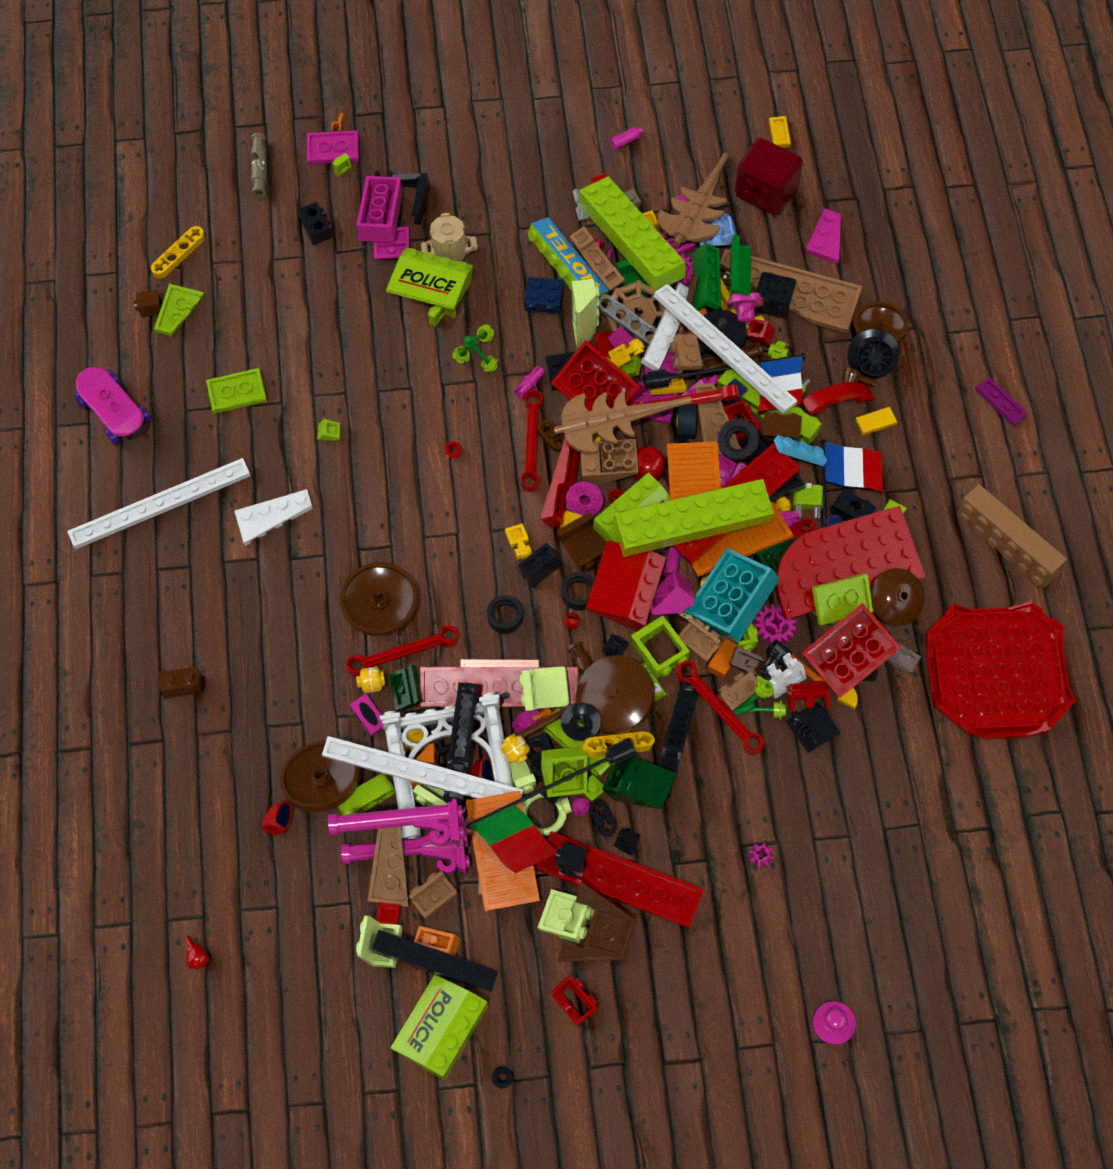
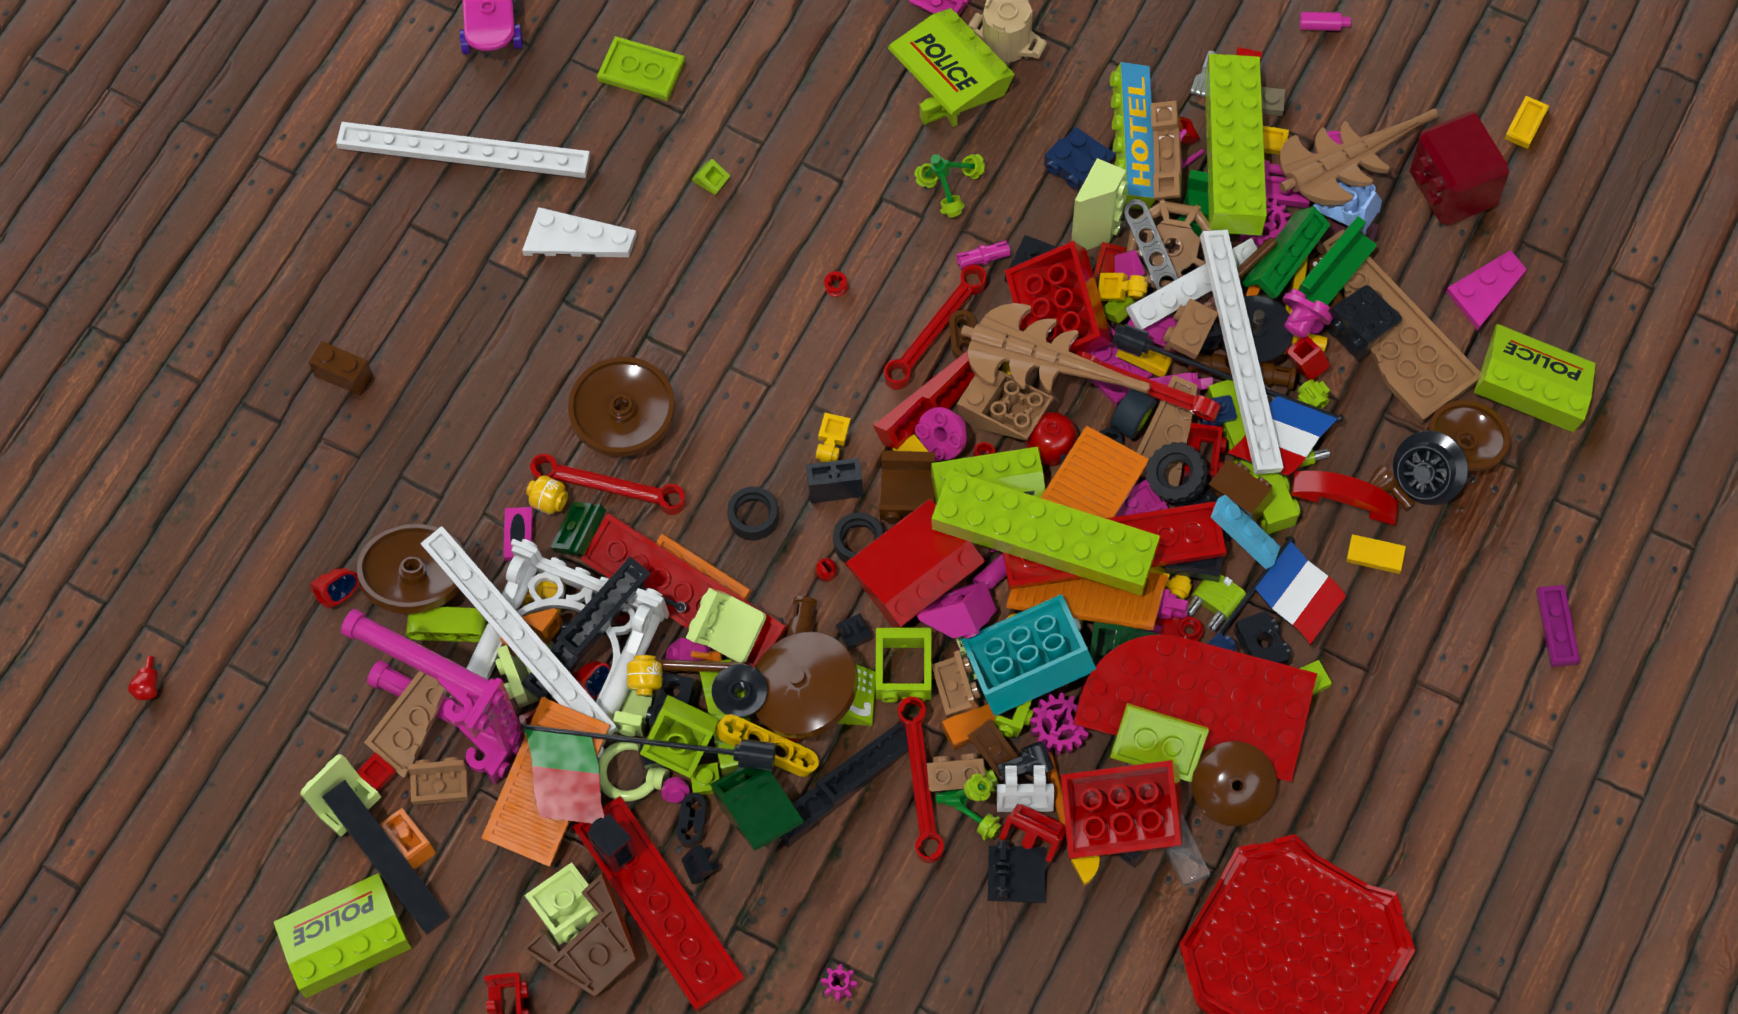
camera: 35 degrees right, 0 degrees up
medium nougat brick [957,484,1067,589] -> none
none -> lime slope [1474,324,1596,432]

